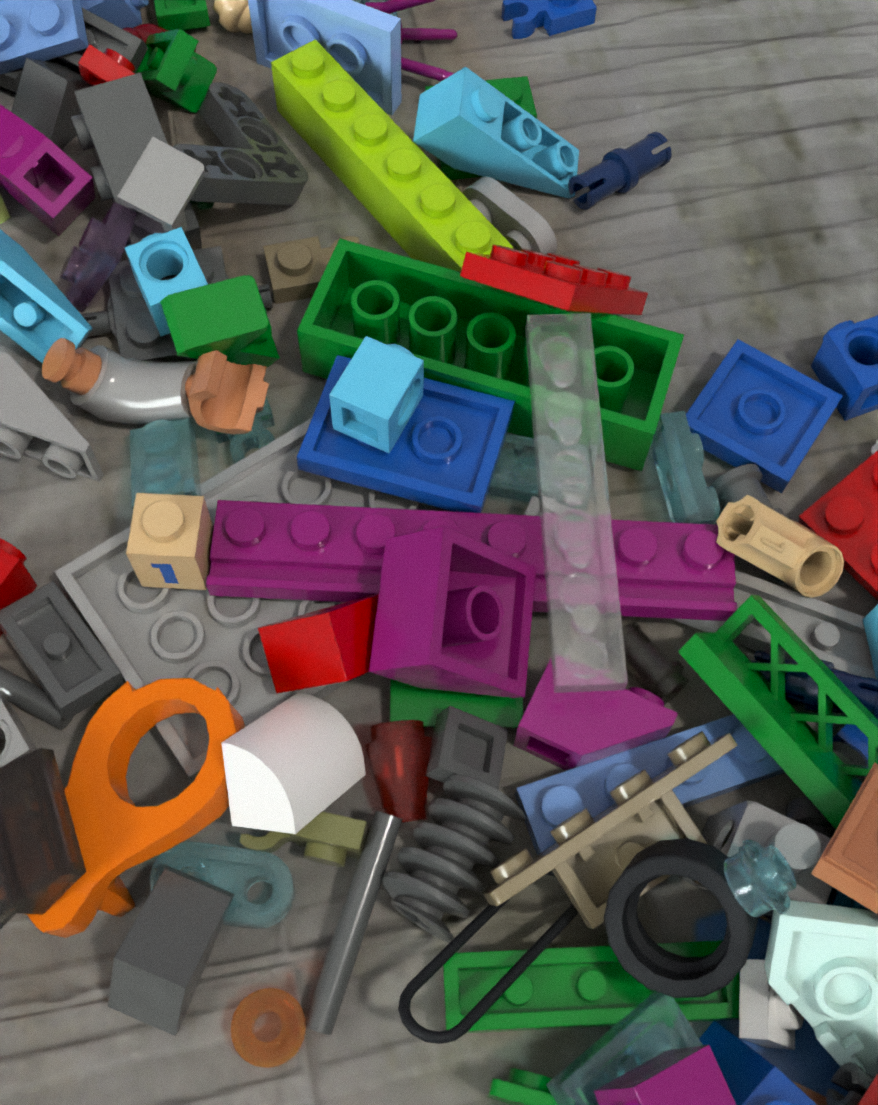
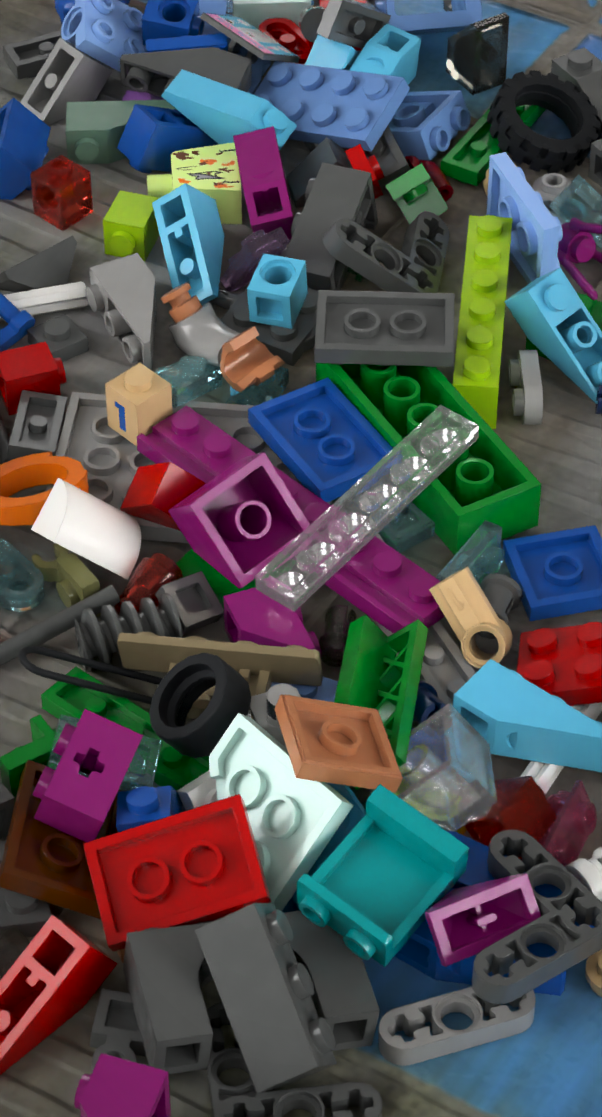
camera: 45 degrees right, 20 degrees down
light grey panel [117,137,205,234] -> none
green slope [160,275,280,367] -> none
medium azure brick [329,336,424,453] -> none
red plate [460,244,648,315] -> none
clear light blue plate [724,839,796,917] -> none
none -> dark grey plate [314,290,455,367]

